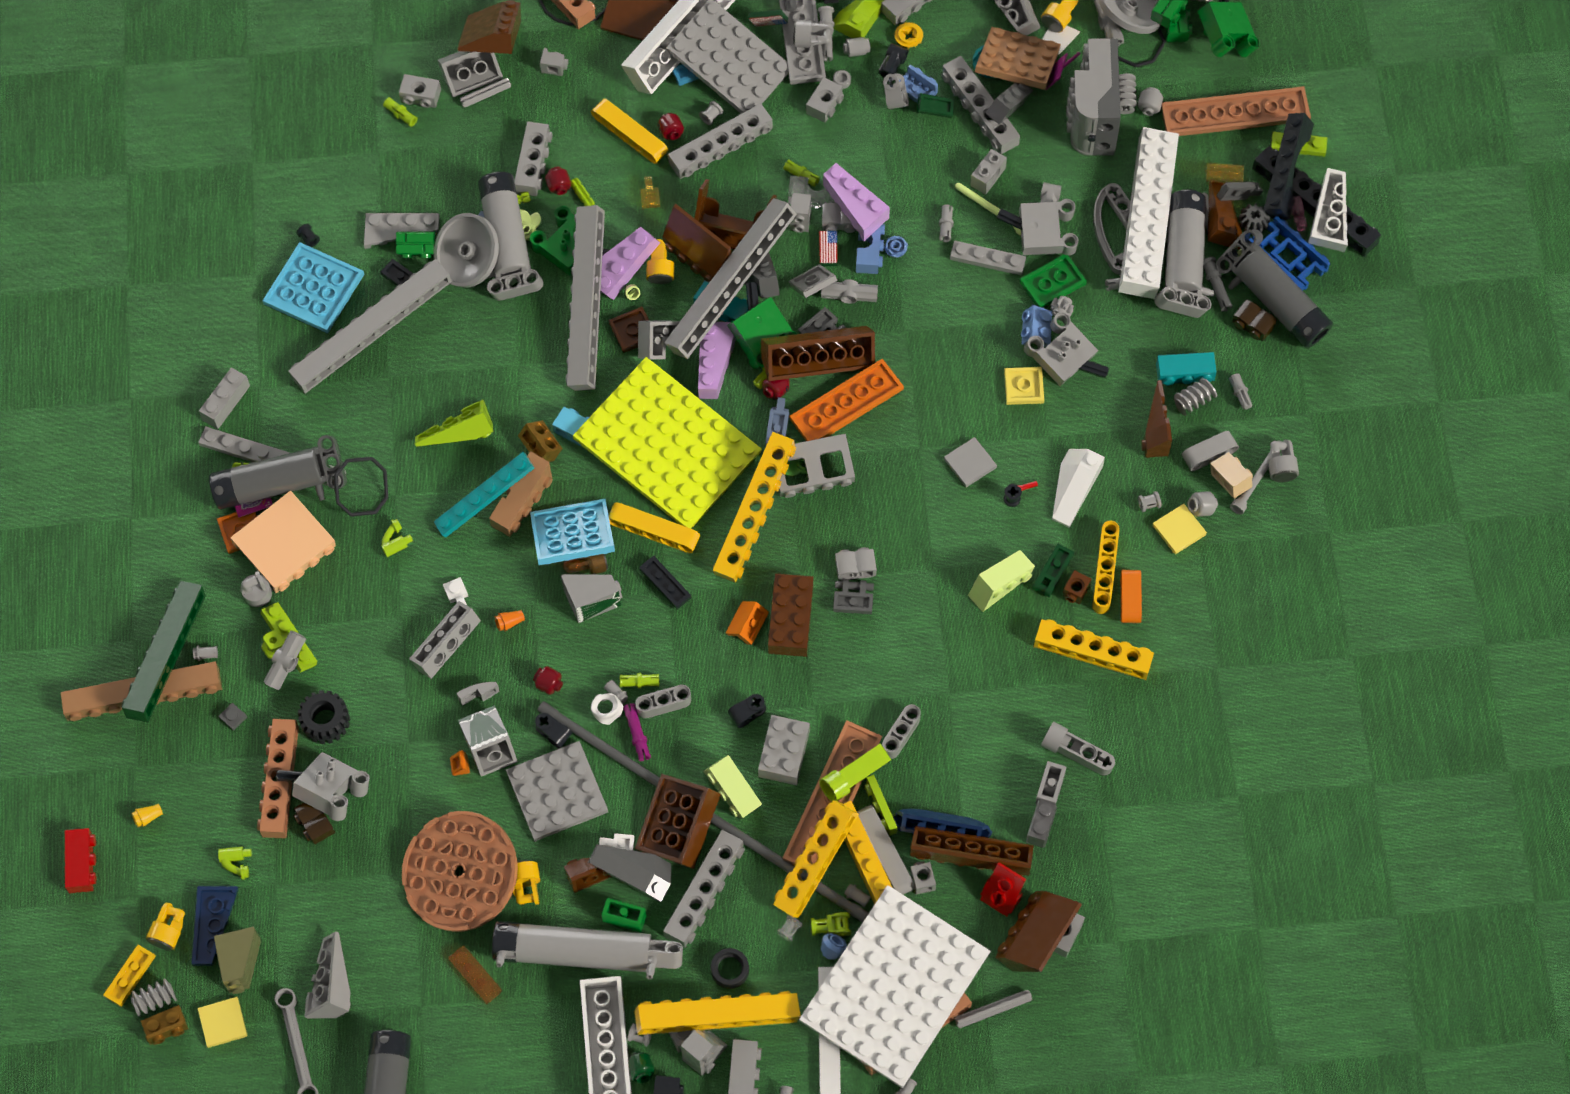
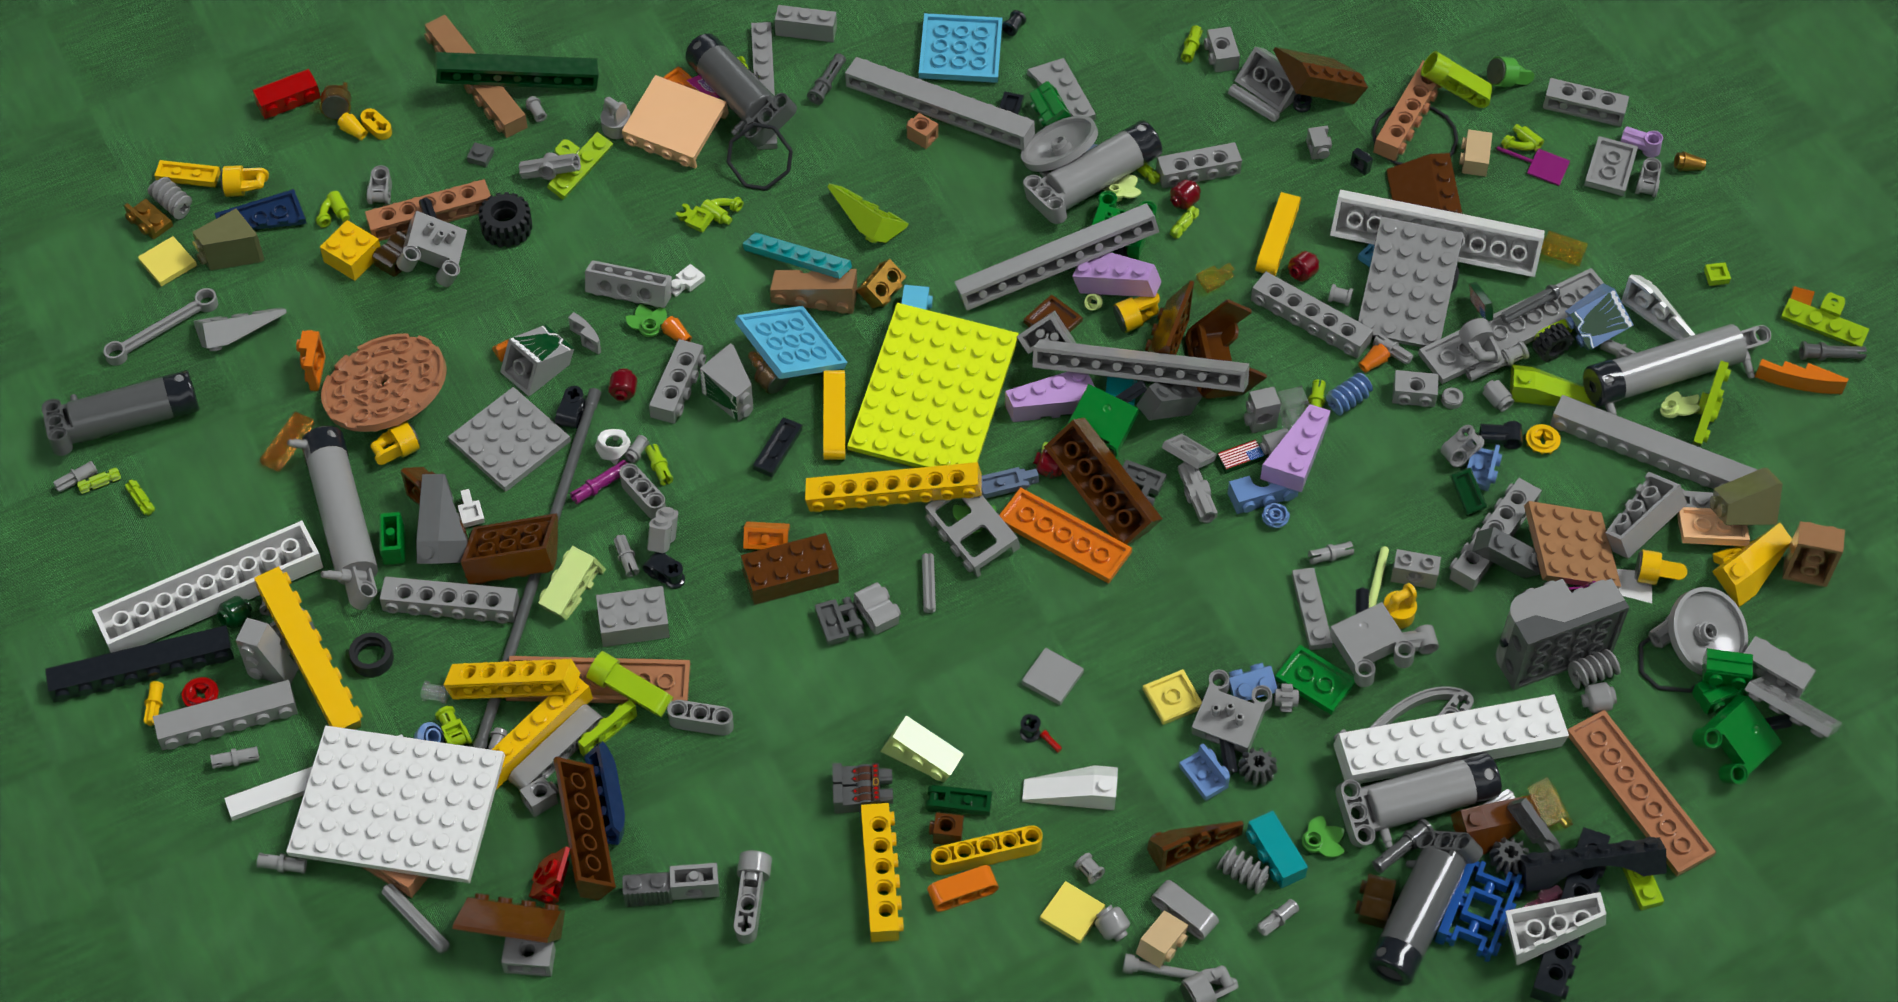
camera: 65 degrees right, 10 degrees down
none -> orange plate [296,330,326,391]
none -> piece [320,82,352,120]
none -> yellow brick [320,220,381,281]
none -> yellow beam [360,108,392,140]
none -> light grey piece [367,165,392,205]
none -> light grey axle [614,535,640,577]
none -> bright green plate [626,304,667,337]
none -> light grey brick [647,507,678,553]
none -> light grey brick [649,339,706,424]
none -> lime plate [676,203,714,233]
none -> dark grey pin [807,53,846,105]
none -> dark grey hips [832,763,893,814]
none -> nougat brick [906,113,938,149]
none -> light grey axle [922,553,936,613]
none -> medium blue bracket [1179,744,1230,801]
none -> dark grey gear [1238,747,1278,787]
none -> black bush [1293,94,1312,113]
none -> bright green plate [1302,816,1345,858]
none -> medium blue piece [1326,373,1373,416]
none -> black plate [1350,148,1373,176]
none -> orange cone [1358,344,1390,373]
none -> light grey axle [1373,333,1413,364]
none -> yellow piece [1383,583,1417,629]

